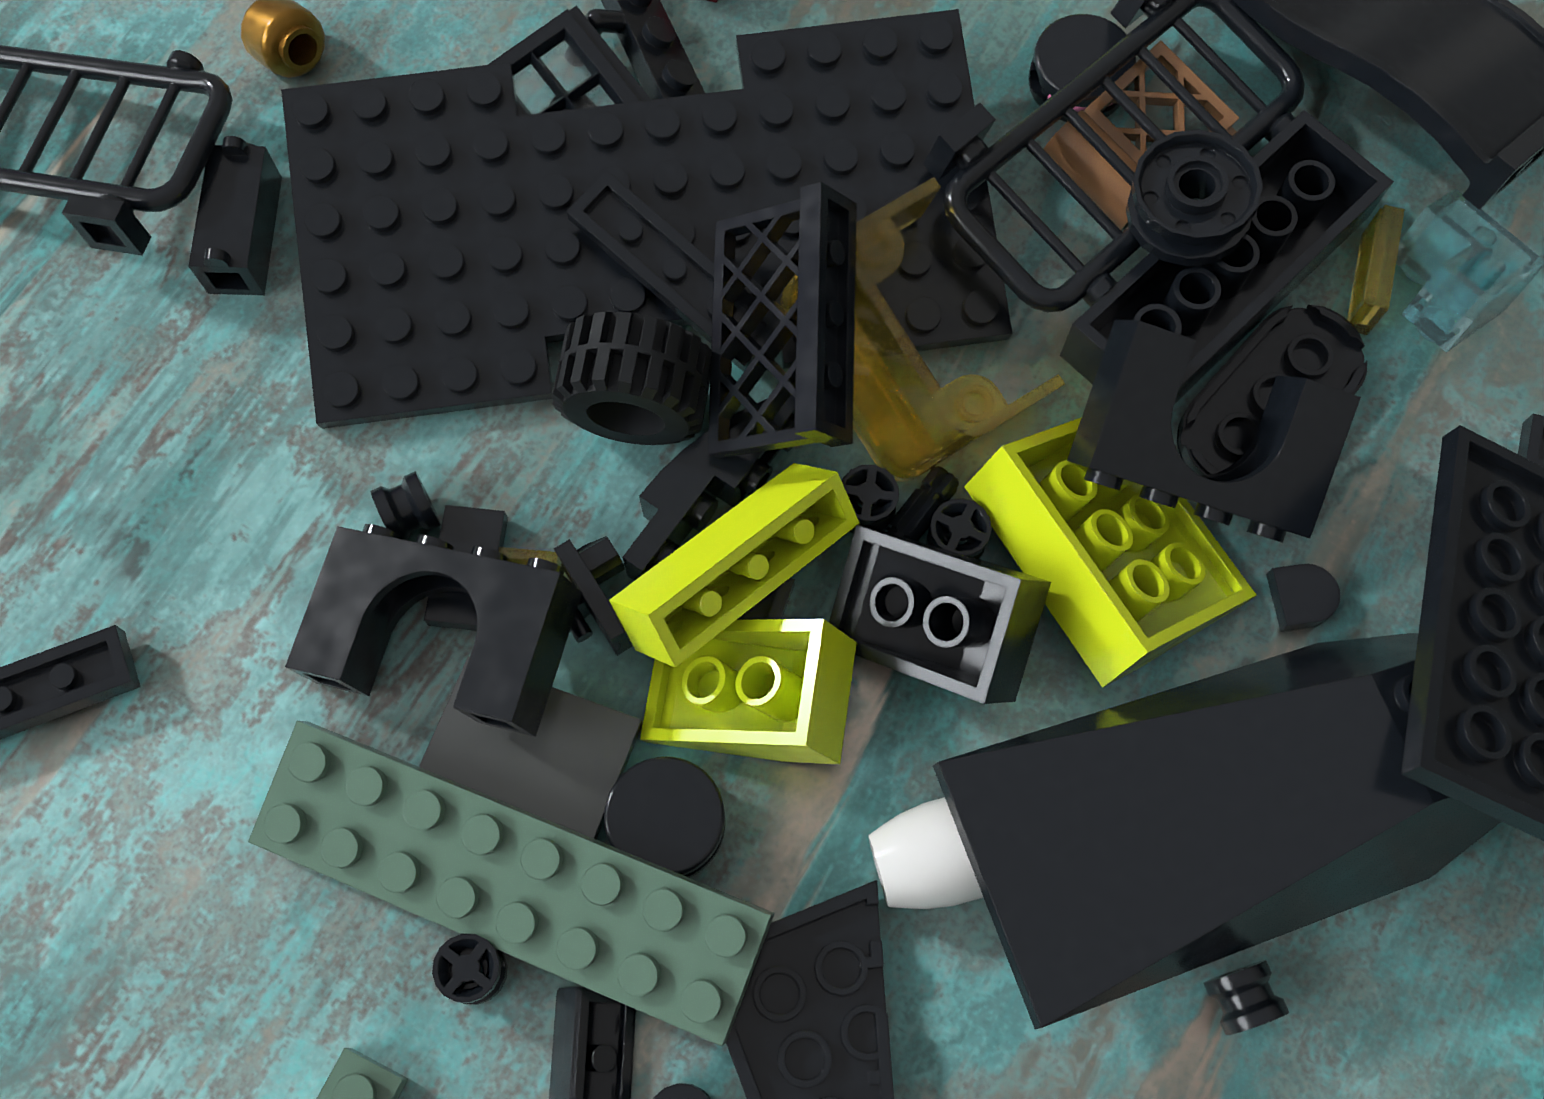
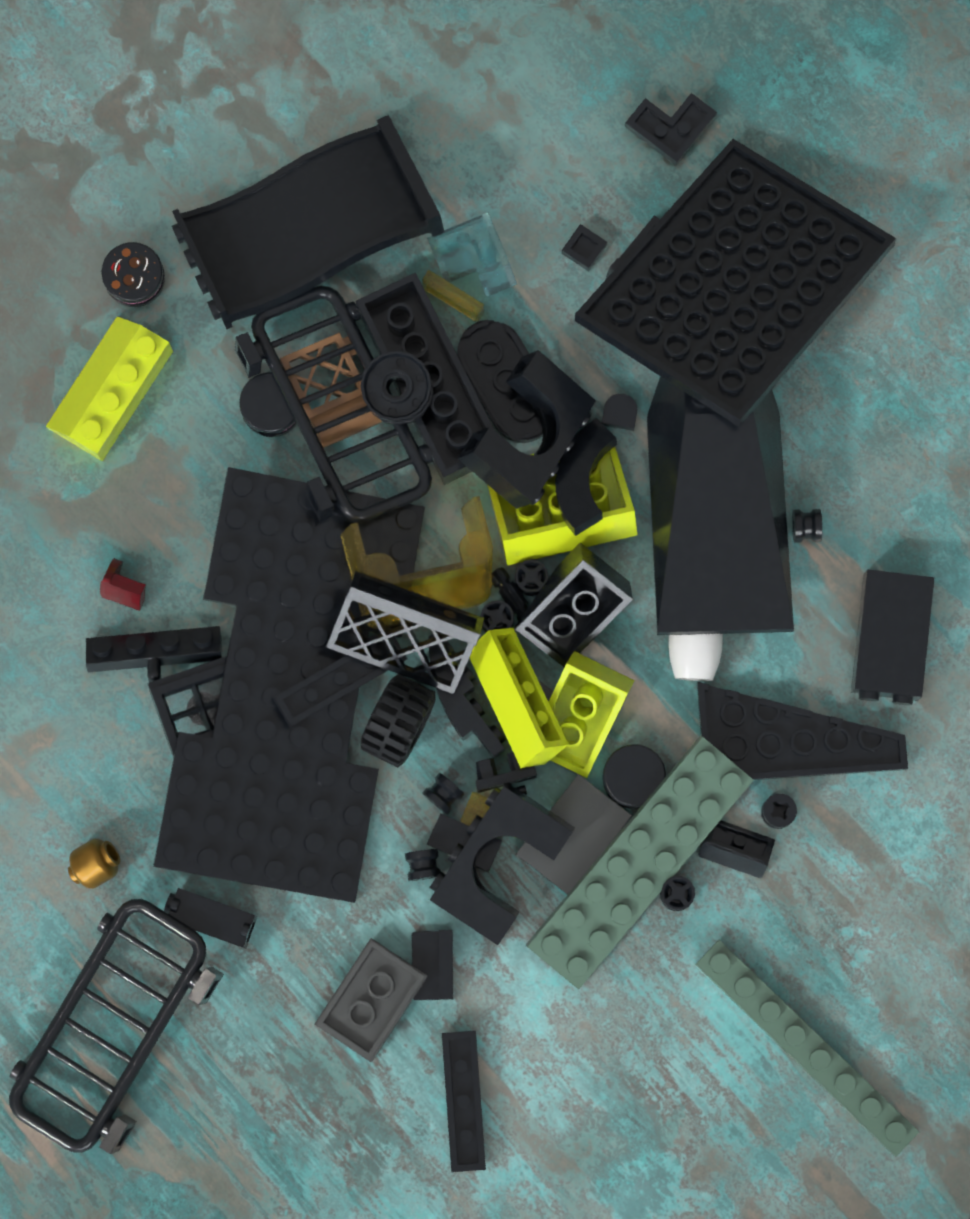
camera: 70 degrees left, 10 degrees up
none -> dark grey tile [315,938,428,1062]
none -> black panel [412,930,453,1000]
none -> black wheel [422,772,465,815]
none -> black tile [555,418,617,536]

